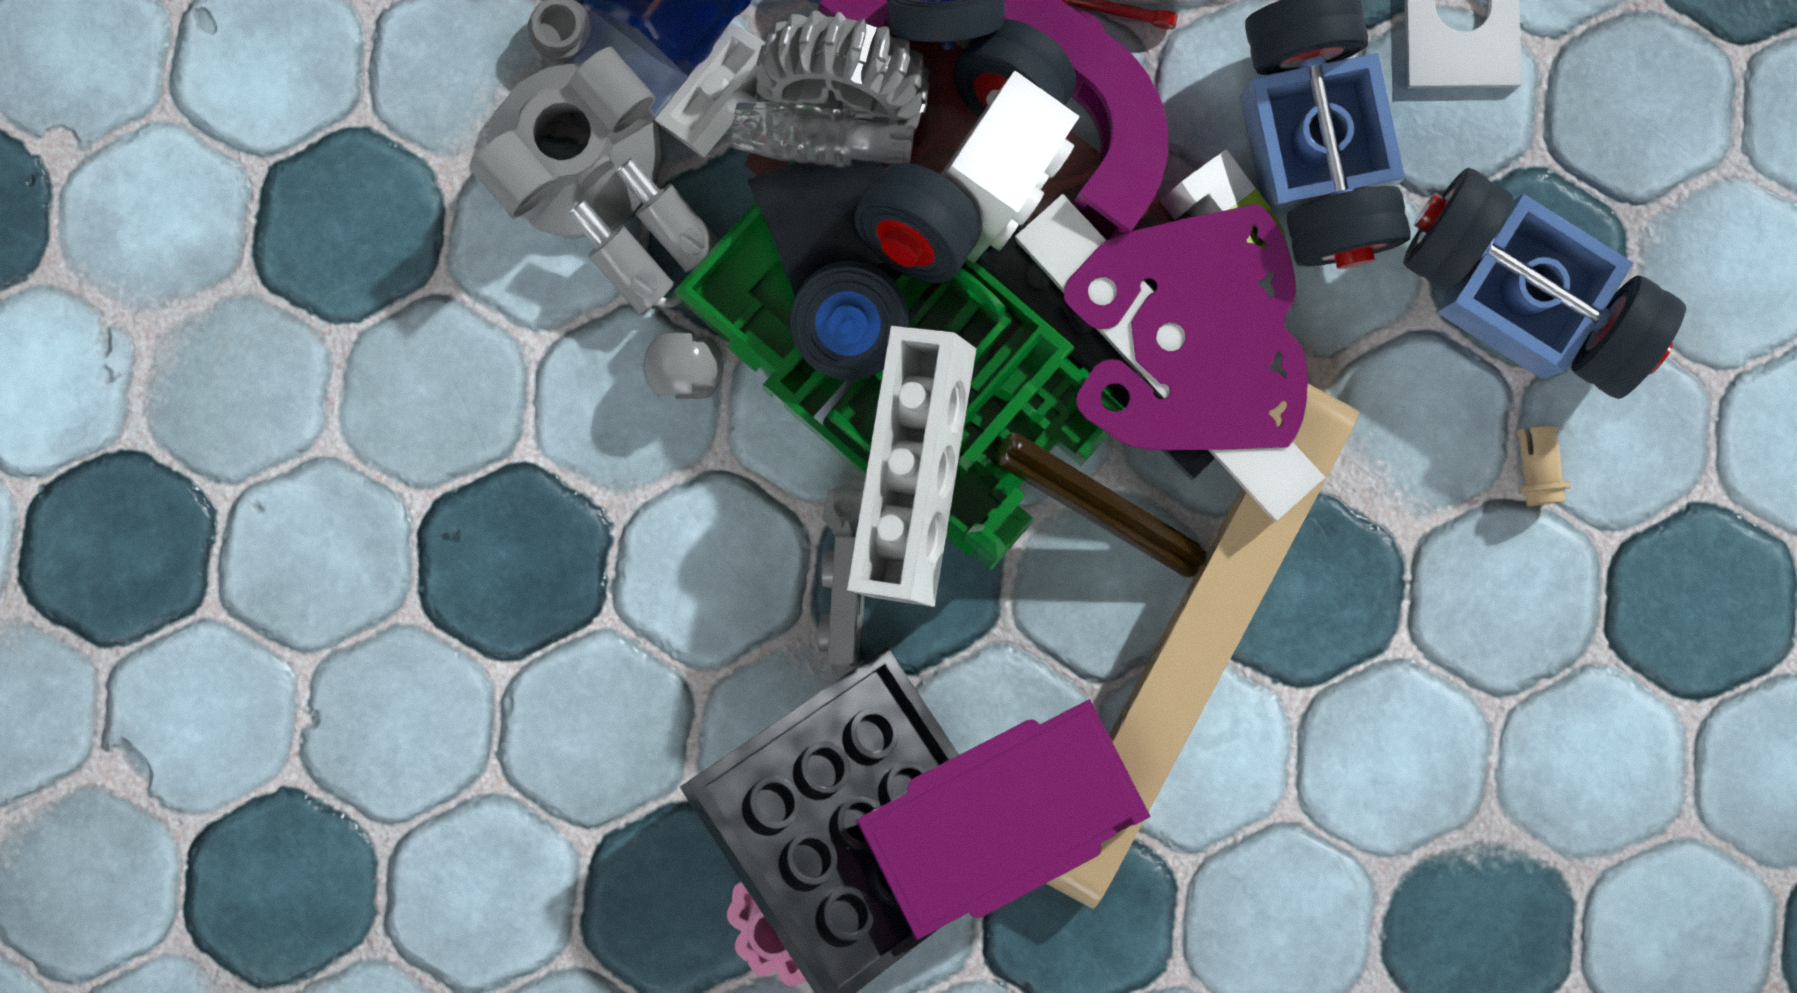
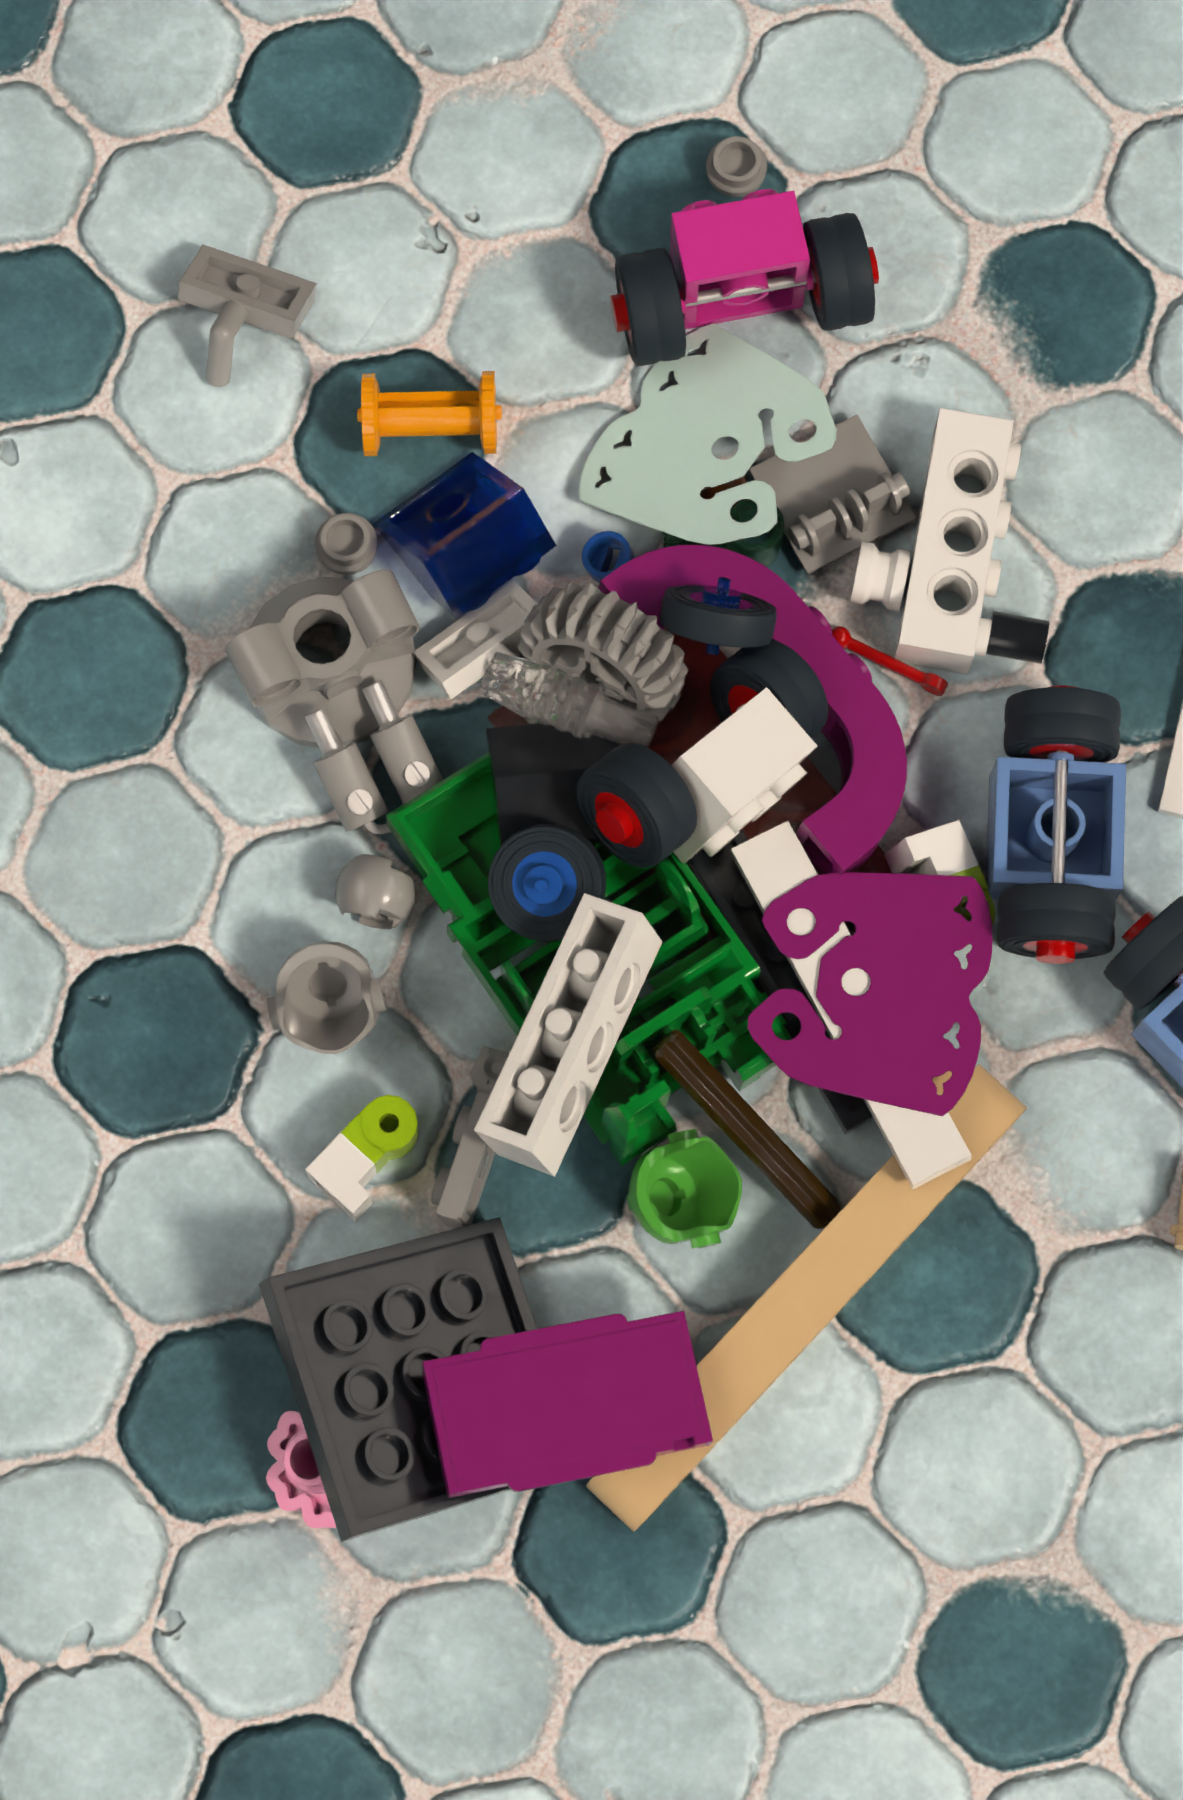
camera: 15 degrees right, 10 degrees down
none -> light grey cap [267,940,387,1054]
none -> leg [305,1095,419,1222]
none -> bright green cap [626,1129,742,1248]

